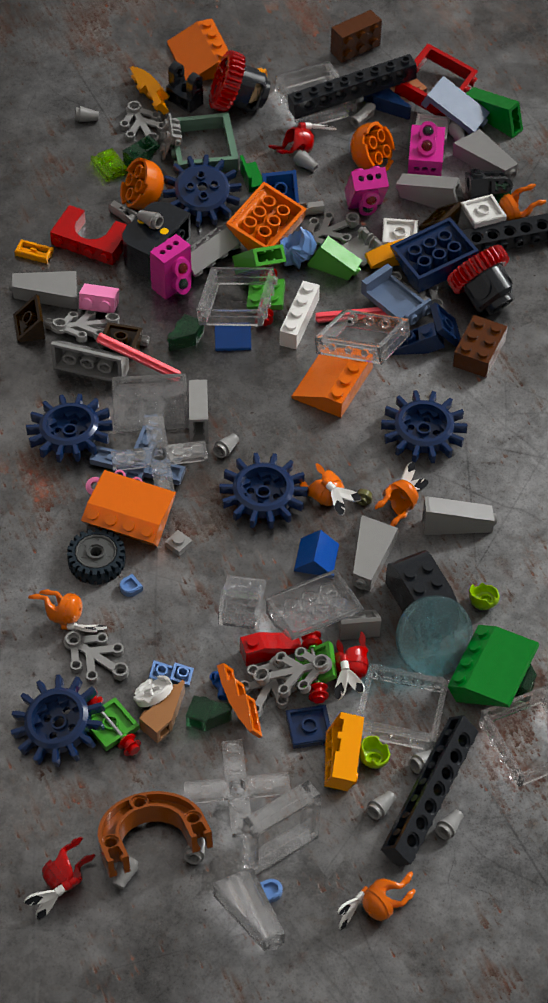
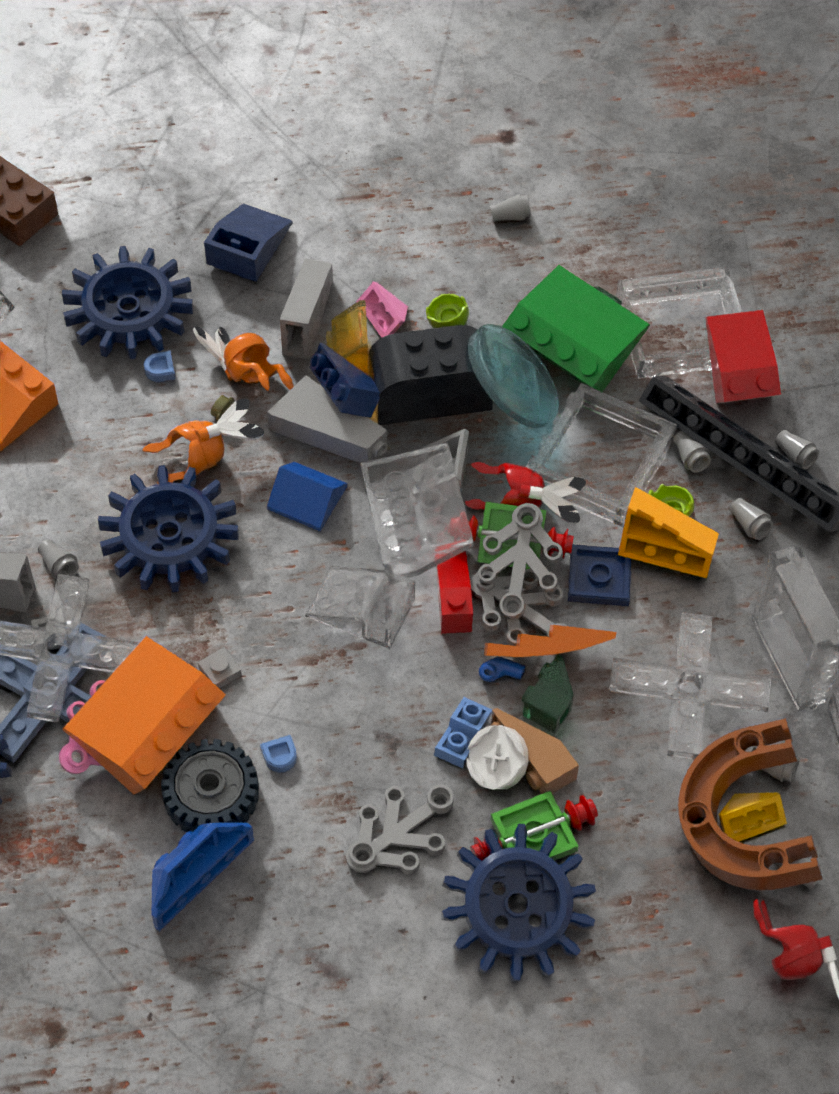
camera: 75 degrees left, 5 degrees up
orange hair [28,589,107,632] -> none
none -> medium blue tile [144,351,176,382]
none -> blue wedge [151,823,254,931]
none -> dark blue slope [204,203,293,282]
none -> dark blue slope [309,343,380,418]
none -> clear yellow slope [326,300,368,375]
none -> bright pink slope [356,281,408,338]
none -> red slope [705,310,781,403]
none -> yellow slope [719,792,787,842]

